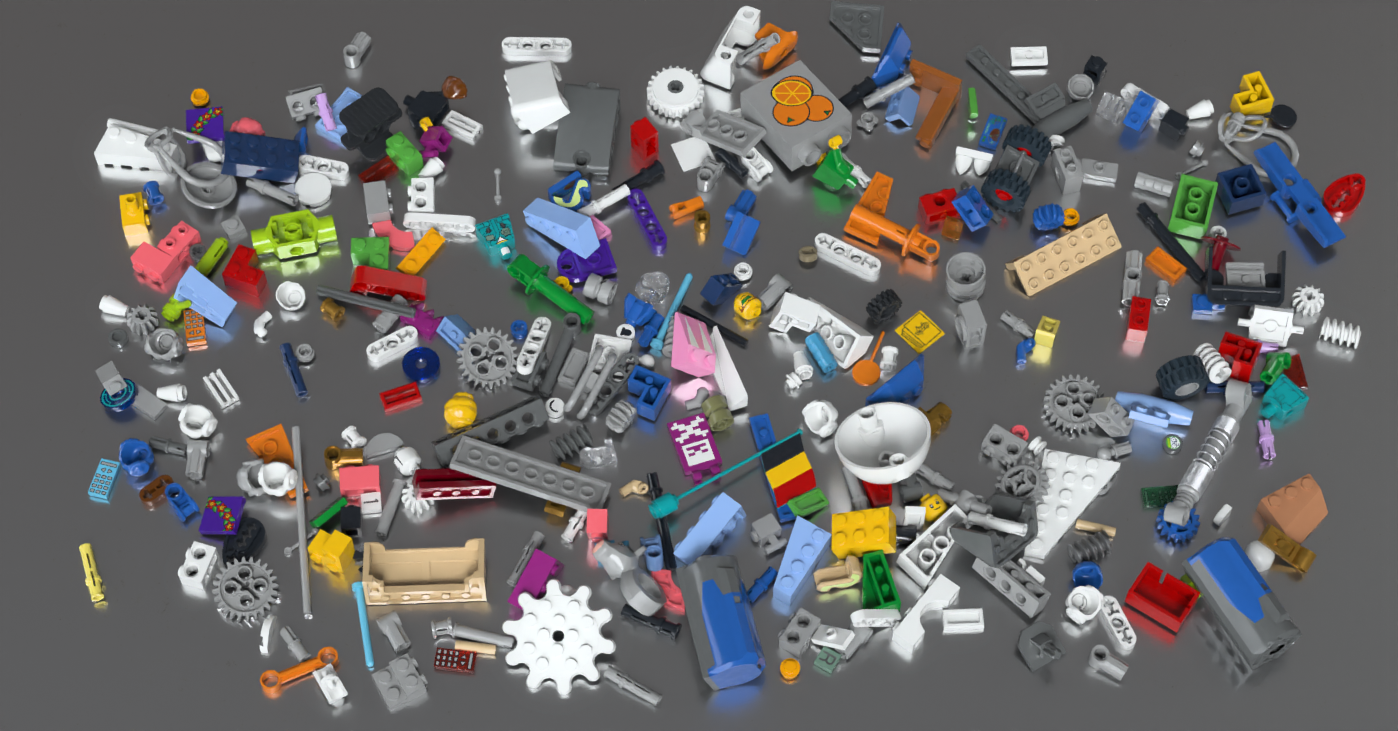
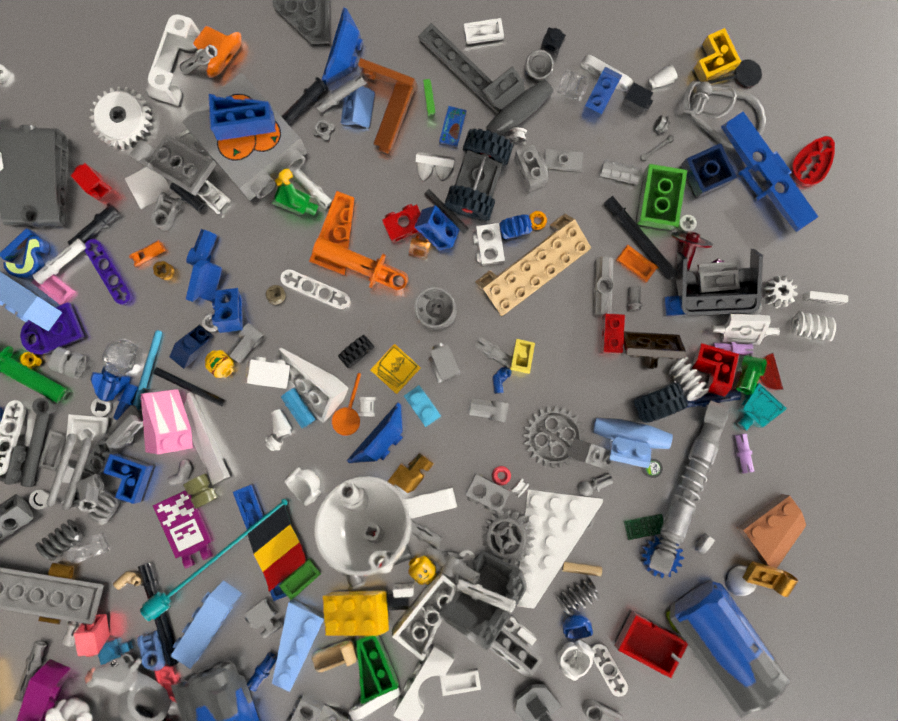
camera: 10 degrees left, 25 degrees up
none -> light grey piece [76,474,104,513]
none -> light grey panel [105,405,143,448]
none -> blue wedge [209,94,276,141]
none -> blue brick [212,288,243,333]
none -> medium azure plate [404,385,441,427]
none -> white beam [404,488,457,519]
none -> light grey piece [469,399,509,422]
none -> white brick [473,223,505,267]
none -> dark brown plate [623,331,686,369]
none -> white tile [803,291,848,305]

